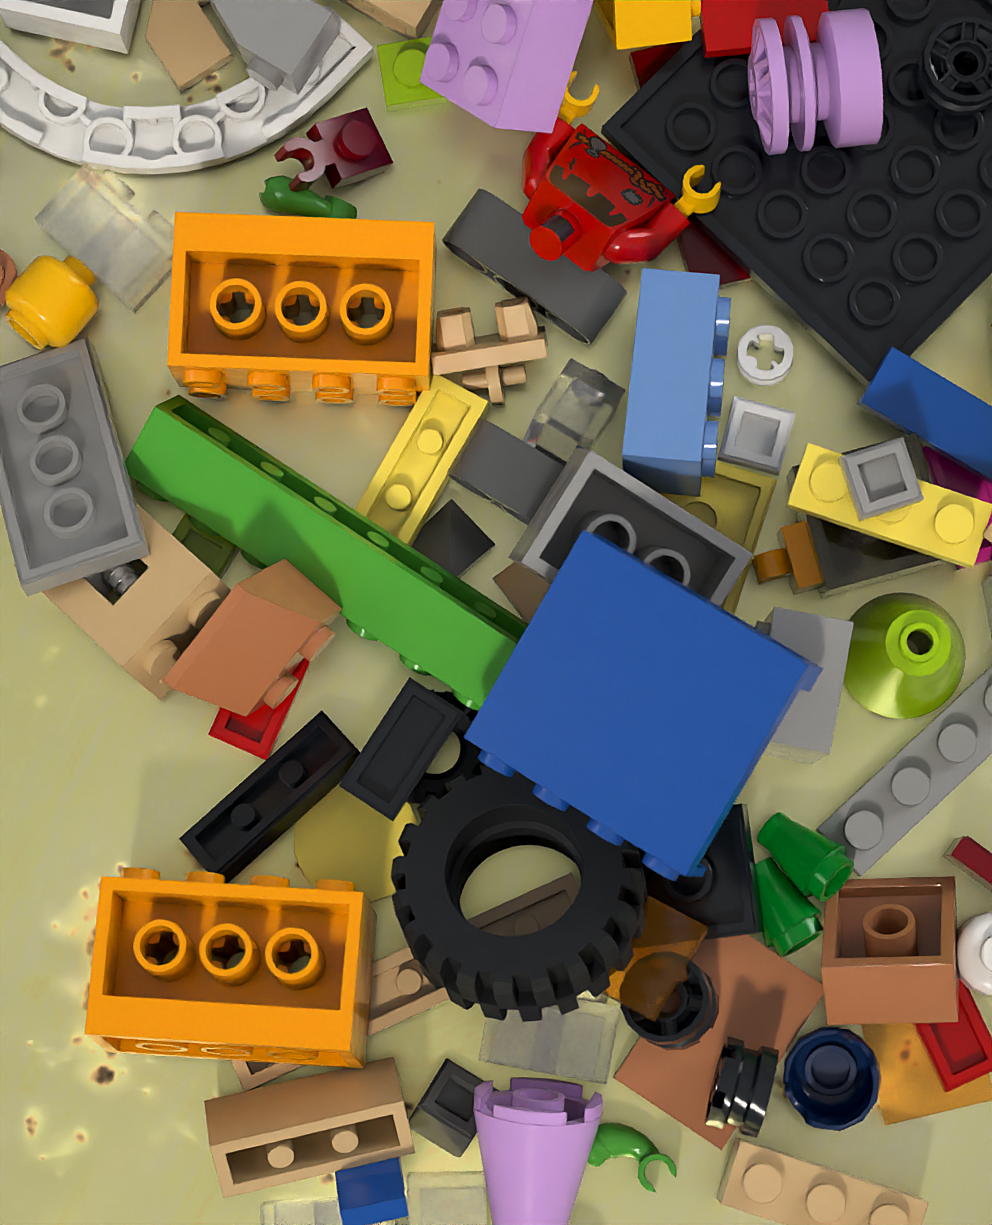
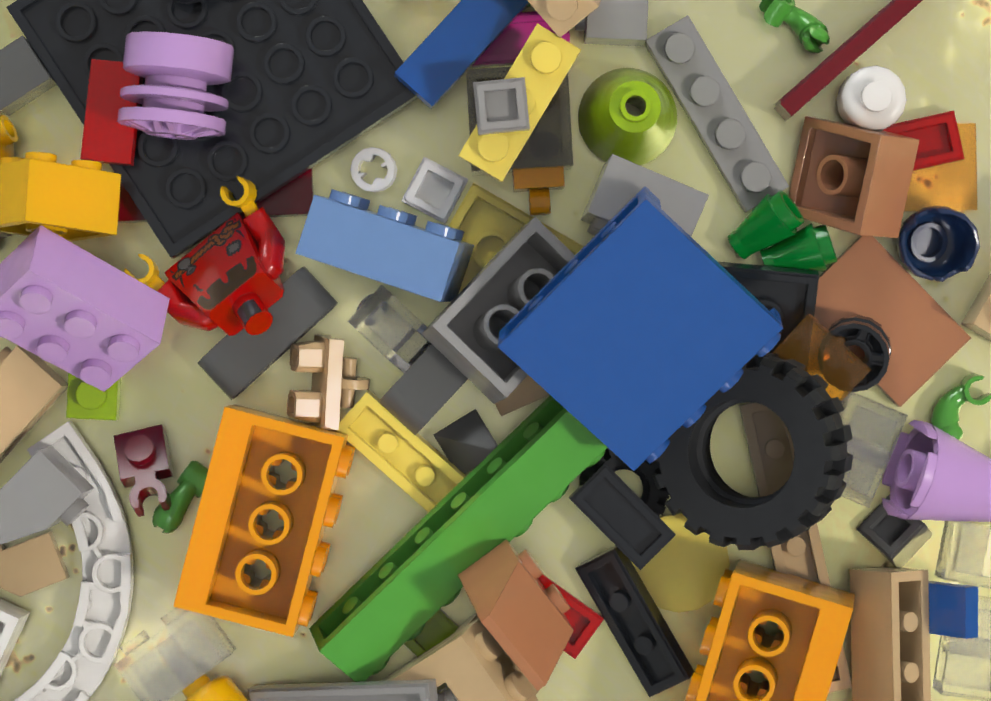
camera: 80 degrees left, 5 degrees up
black wheel [705,1036,779,1138] -> none

